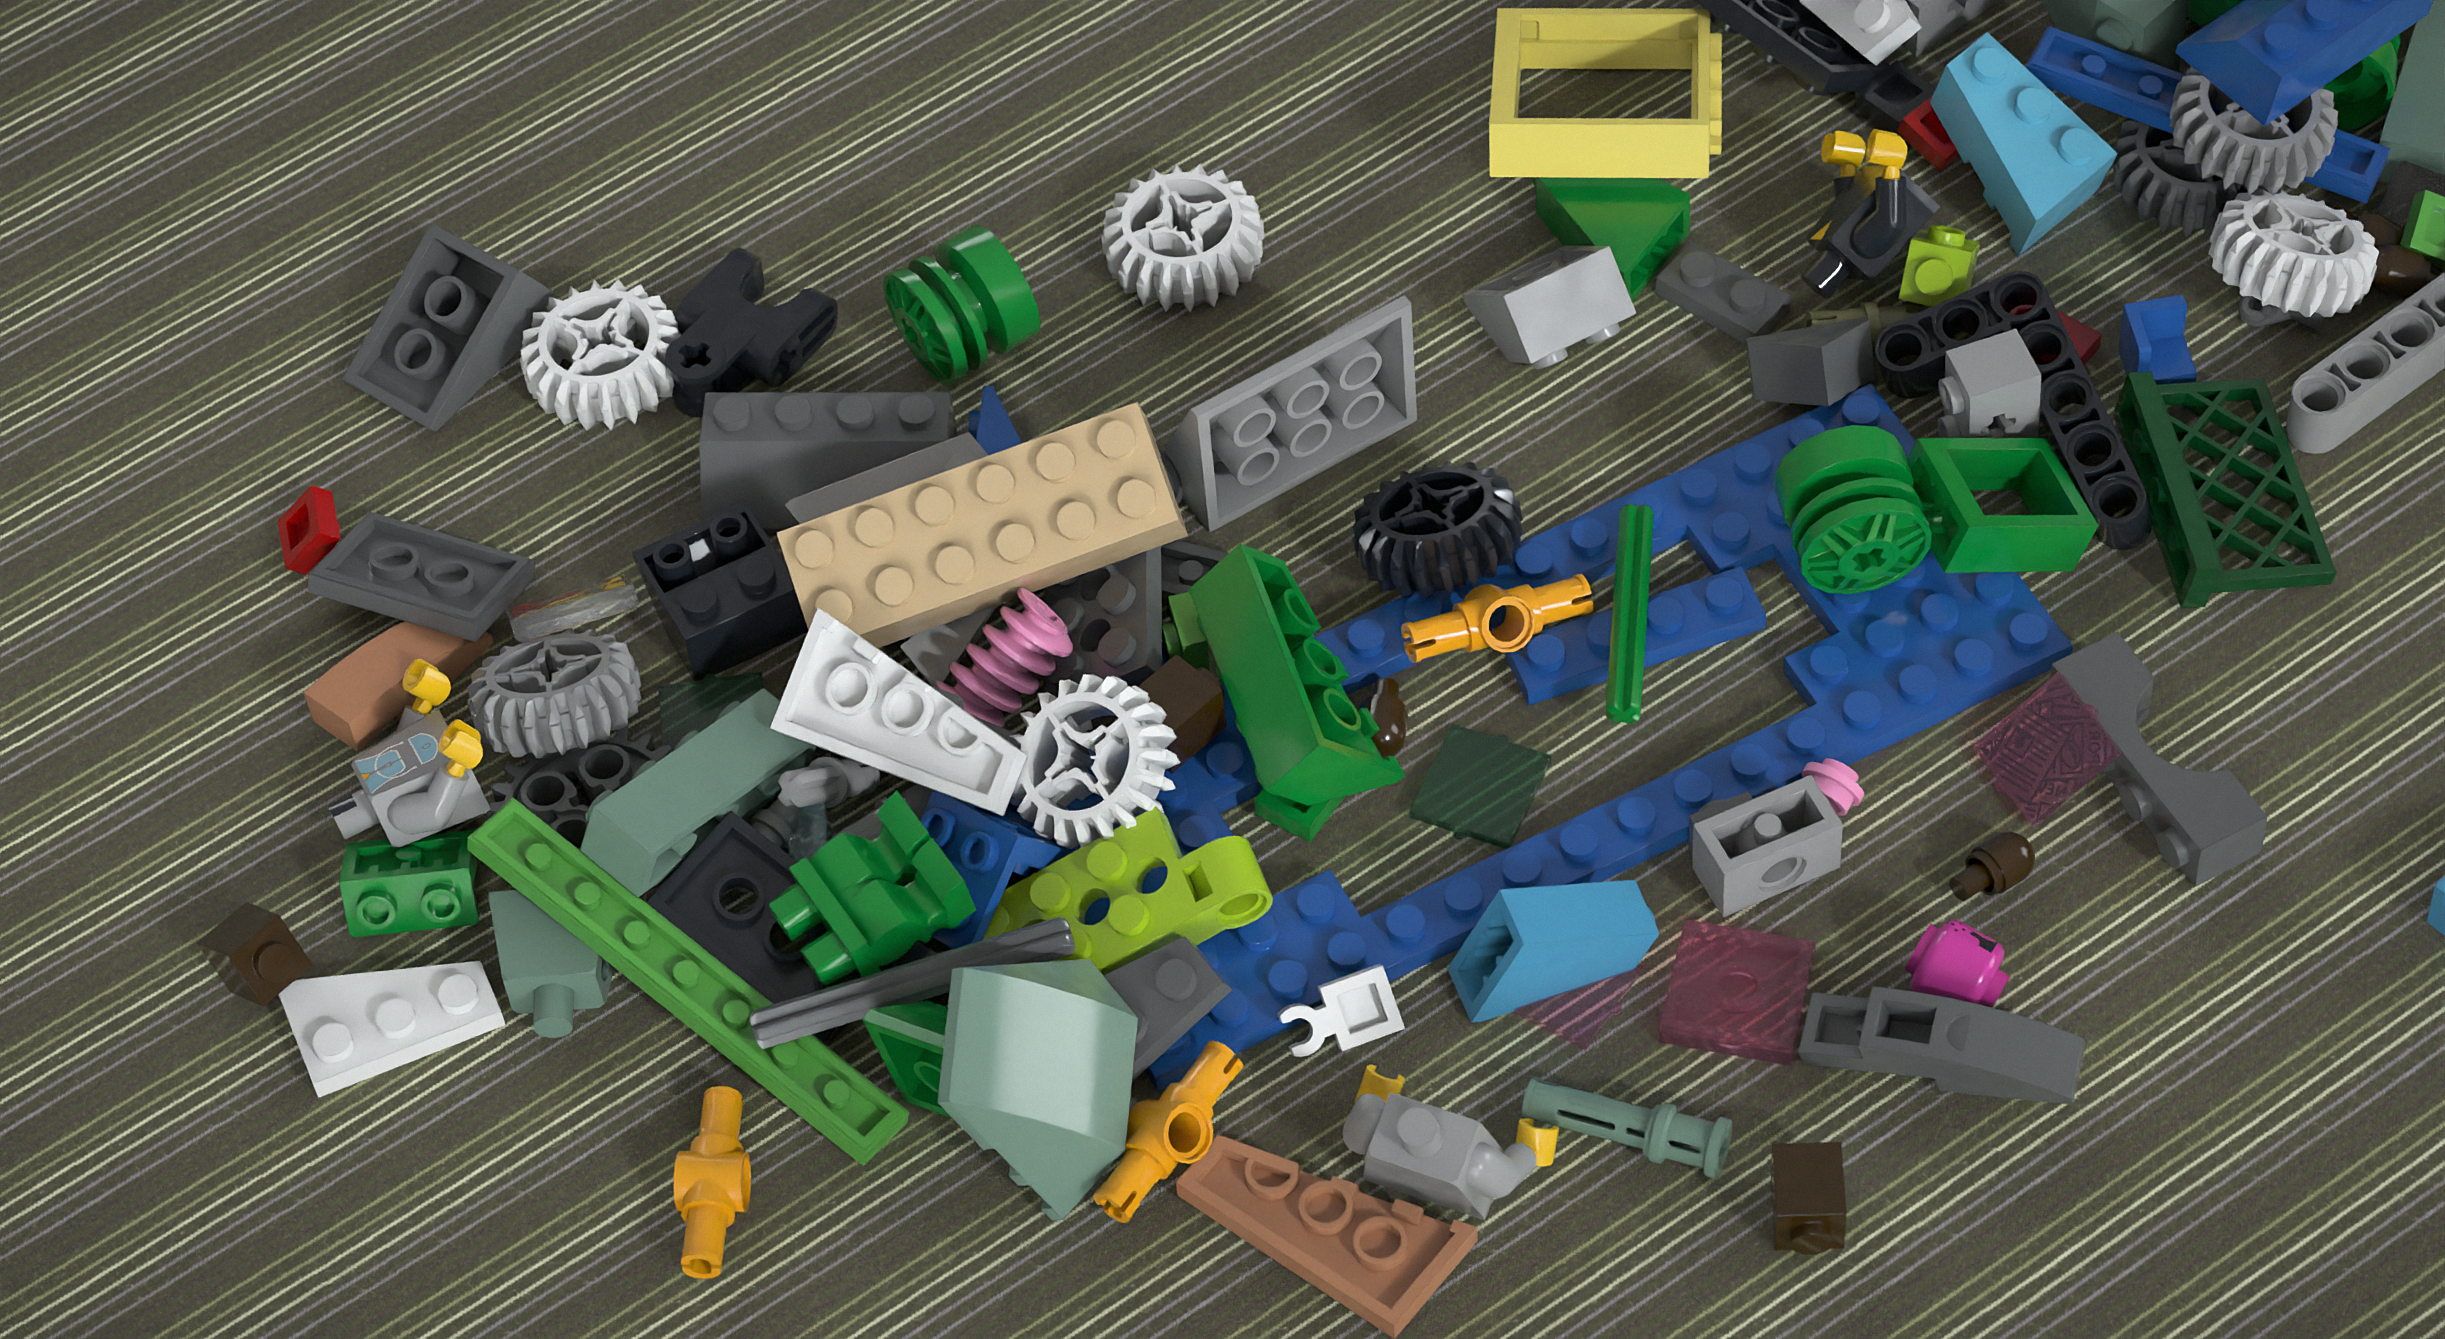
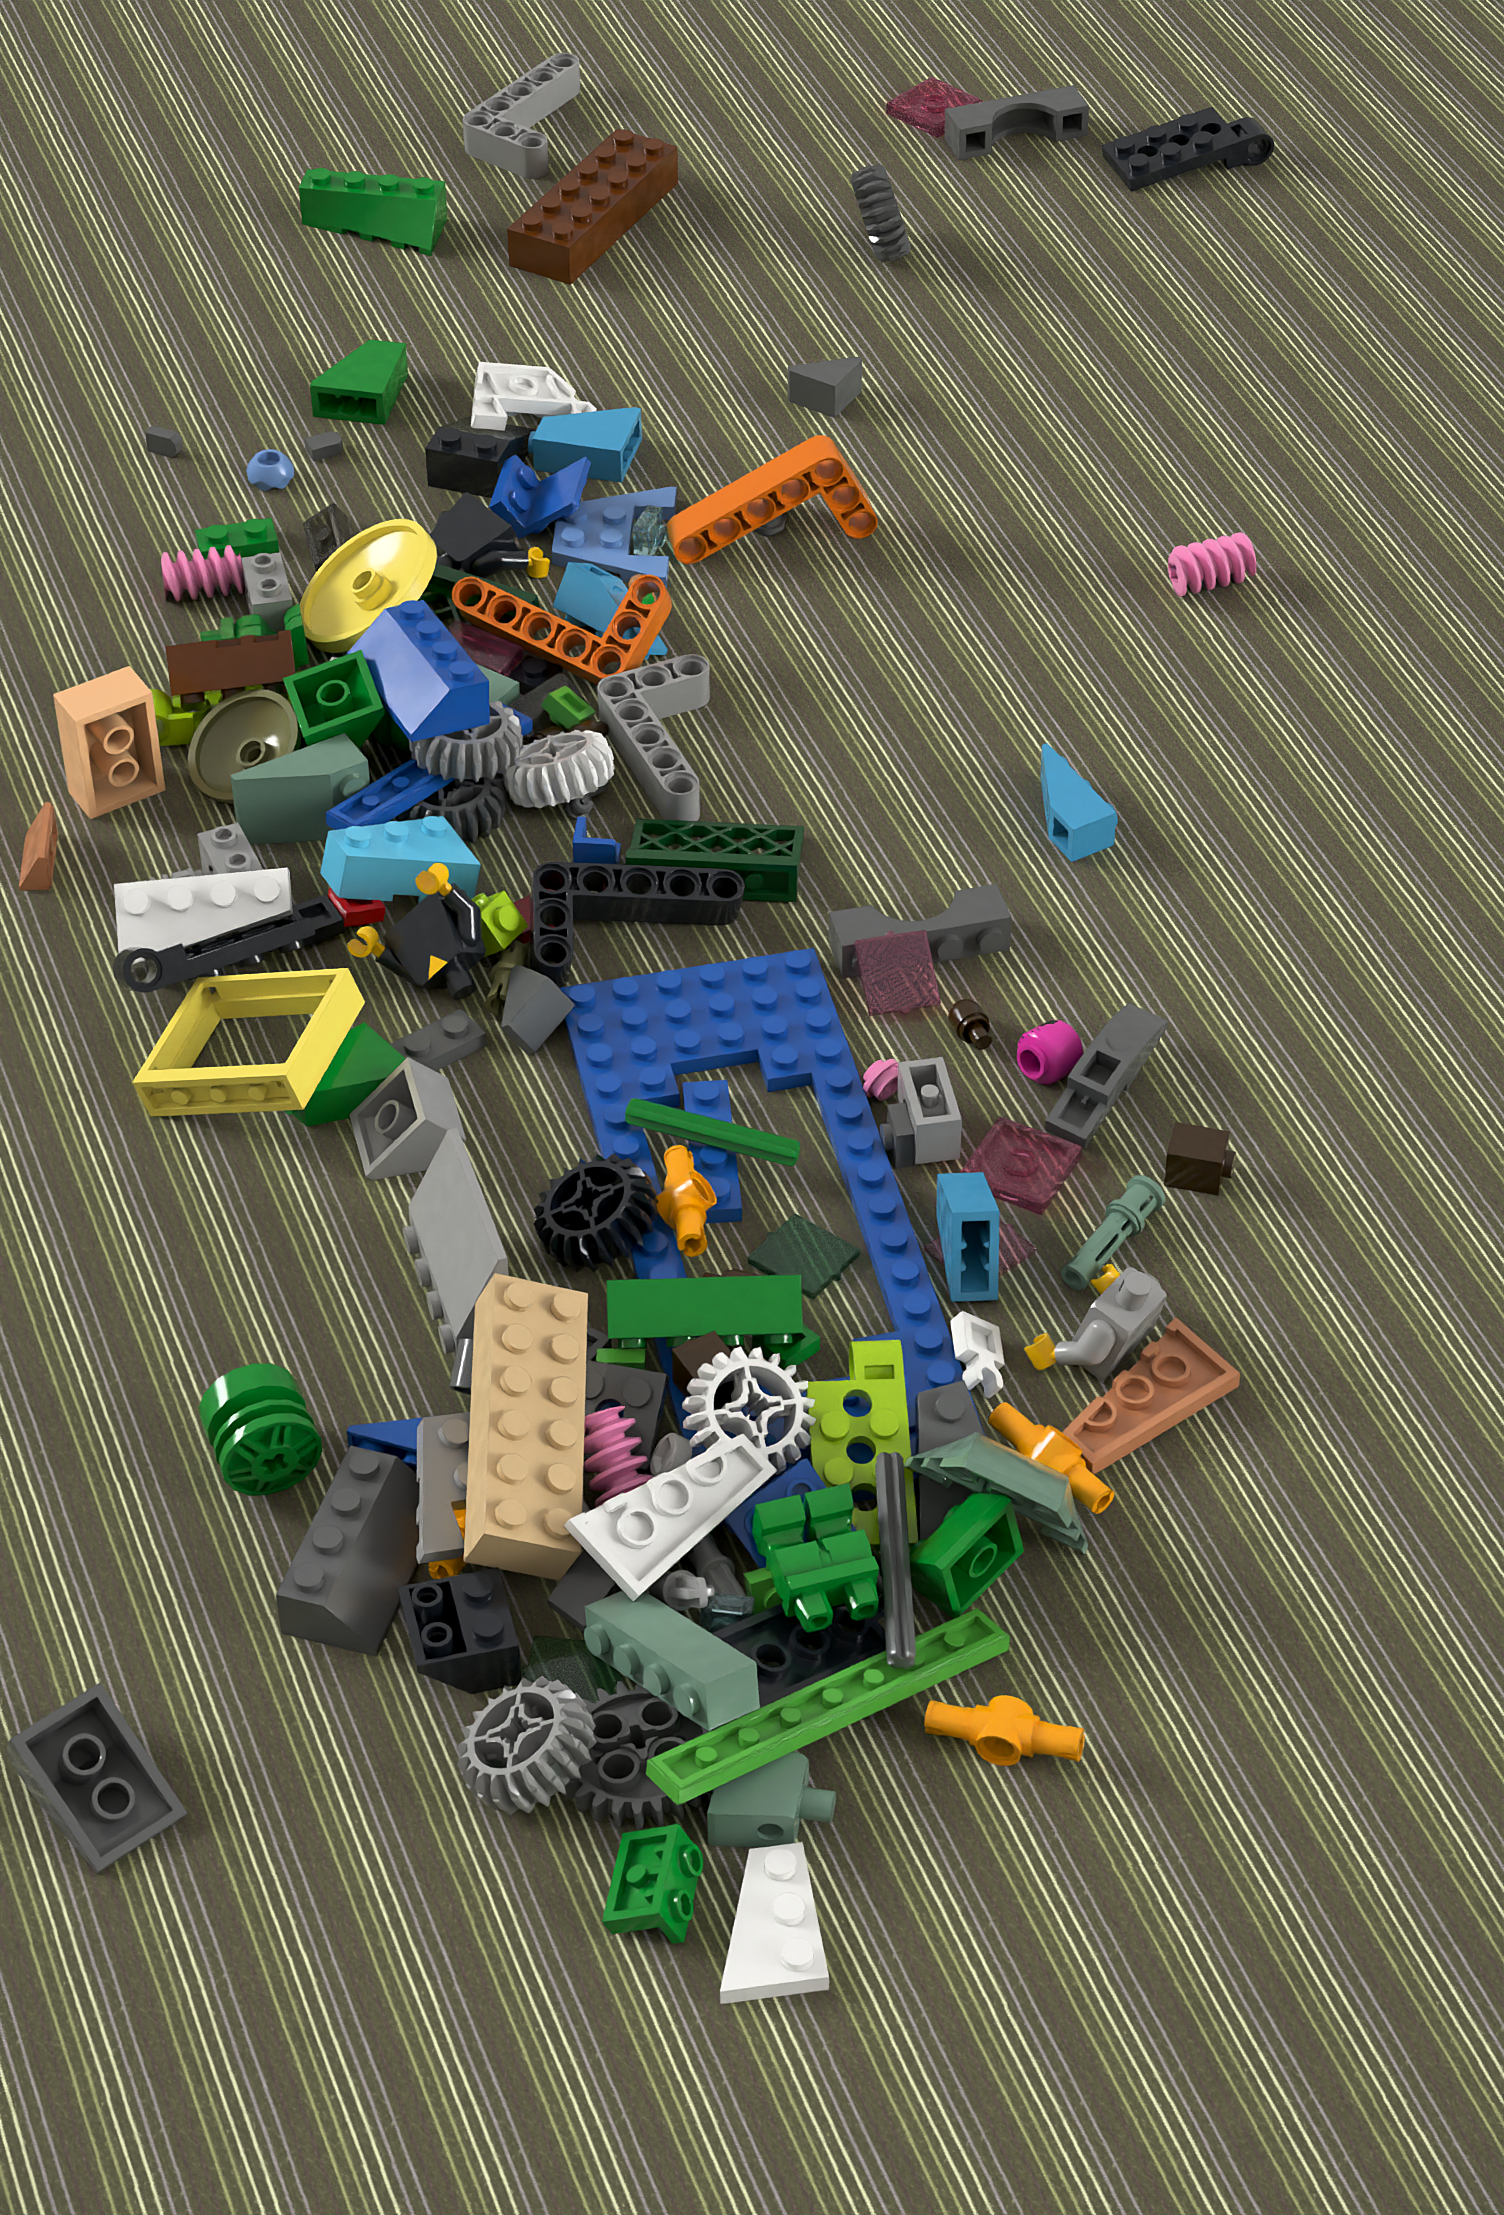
camera: 80 degrees left, 10 degrees down
dark brown brick [196,902,313,1007] -> none
red plate [277,485,340,575] -> none
nougat slope [303,621,494,753] -> none
dark grey tile [308,512,535,642] -> none
light grey torso [328,659,491,847] -> none
clear tile [506,574,639,643] -> none
white gear [520,279,681,431] -> none
black piece [665,247,838,418] -> none
white gear [1102,163,1265,312] -> none
green wheel [1774,425,1932,594] -> none
green window [1907,438,2099,573] -> none
light grey brick [1937,329,2041,438] -> none

